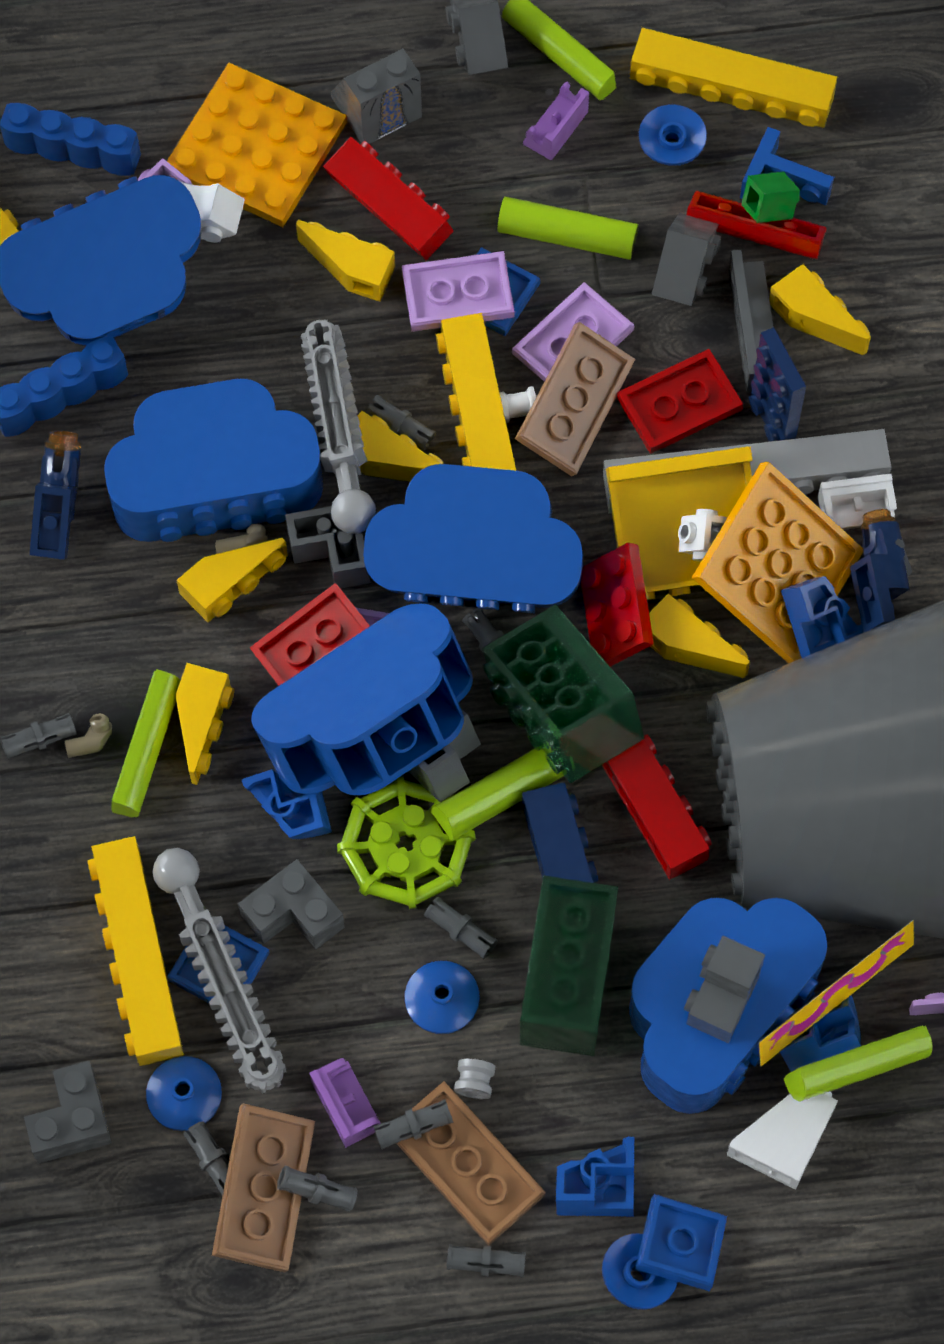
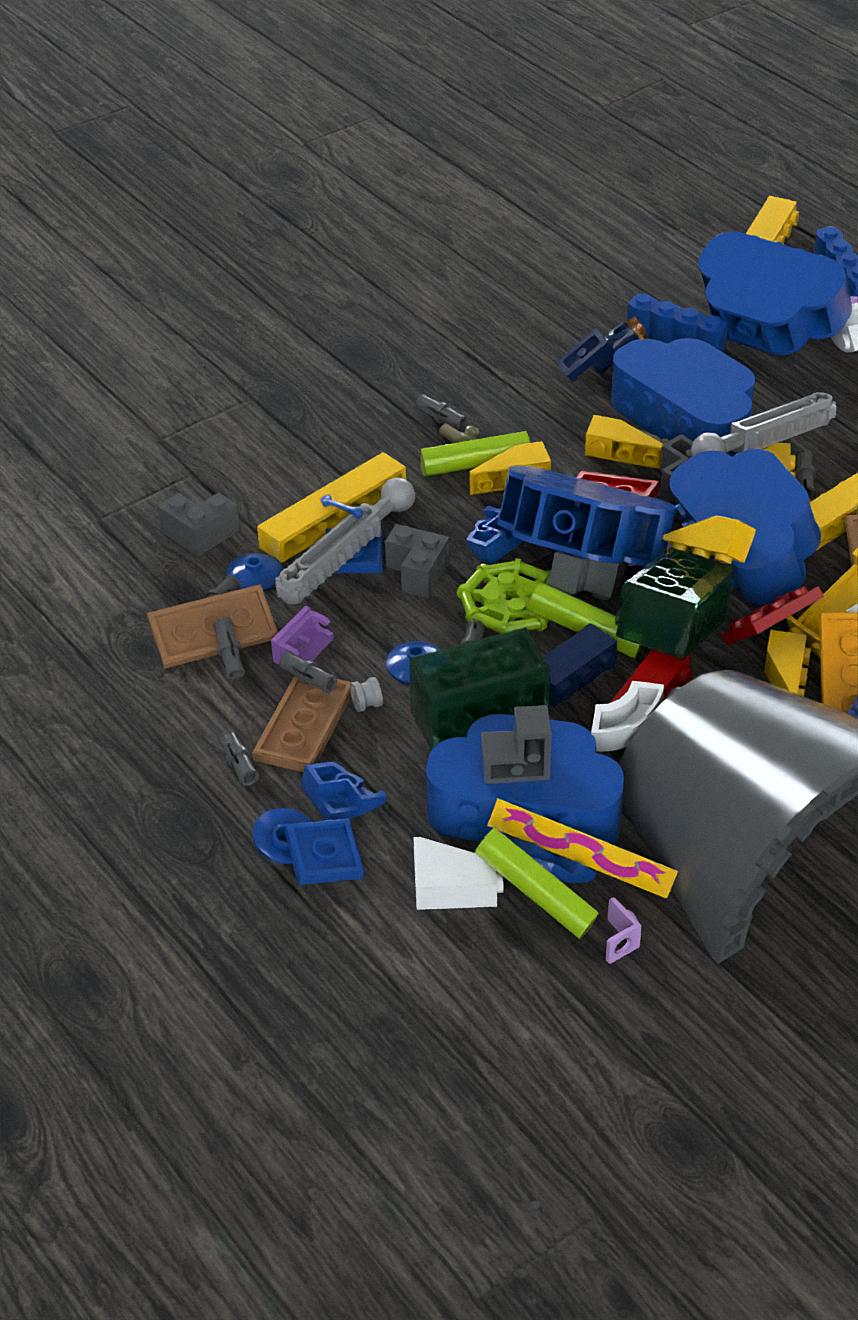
camera: 60 degrees right, 25 degrees down
none -> blue hinge [320,495,363,518]
none -> white brick [591,681,664,752]
none -> yellow slope [662,515,756,565]

